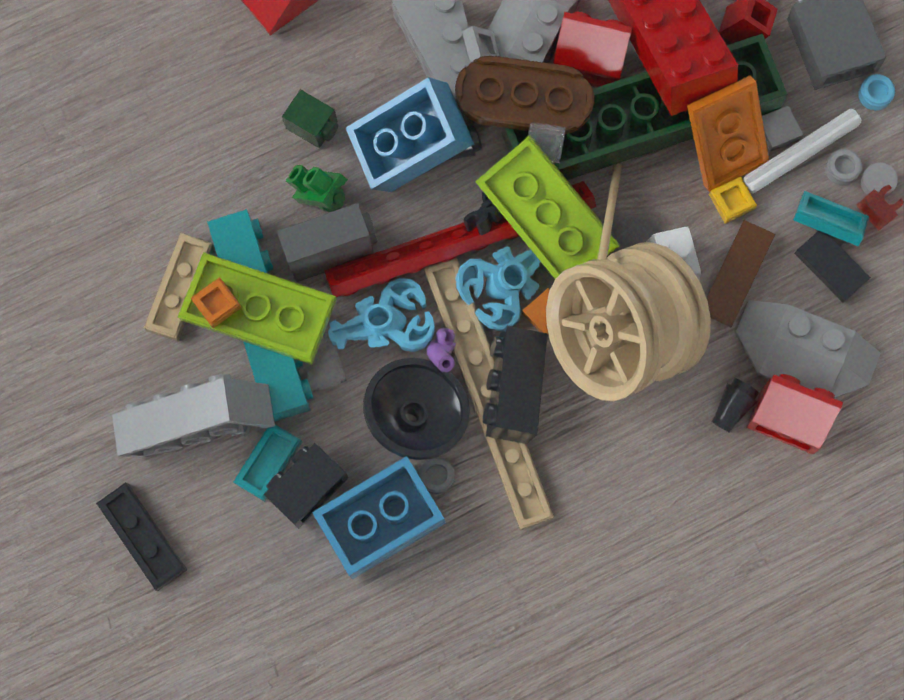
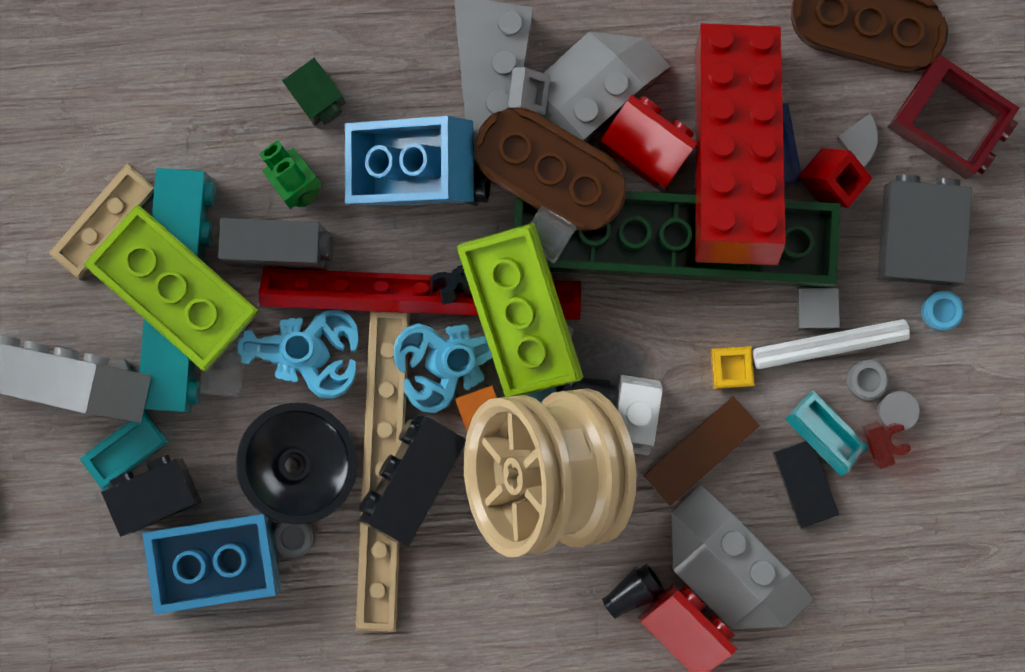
camera: 20 degrees right, 10 degrees up
orange tile [191,277,242,328] -> none
medium lavender arm [427,328,456,372] -> none
tan axle [597,163,622,259] -> none
orange tile [687,76,769,192] -> none

